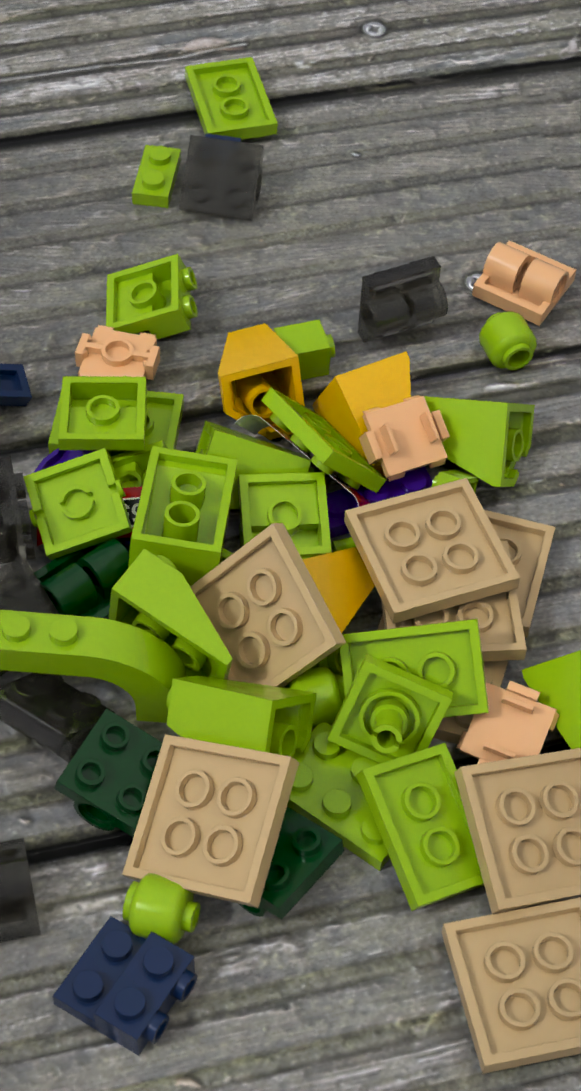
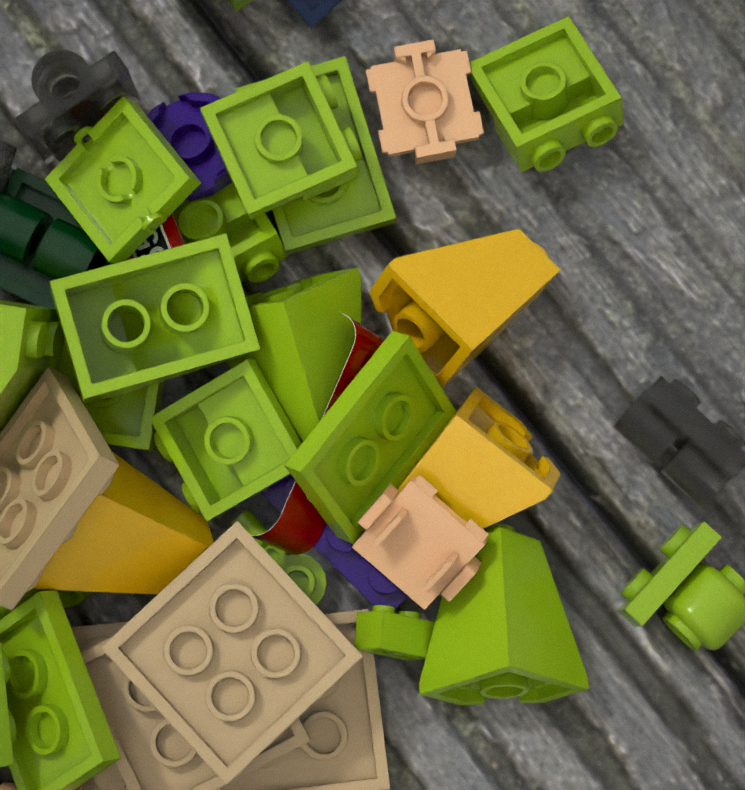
camera: 65 degrees right, 30 degrees up
lime brick [274,319,335,380] -> none
none -> lime plate [617,521,722,627]

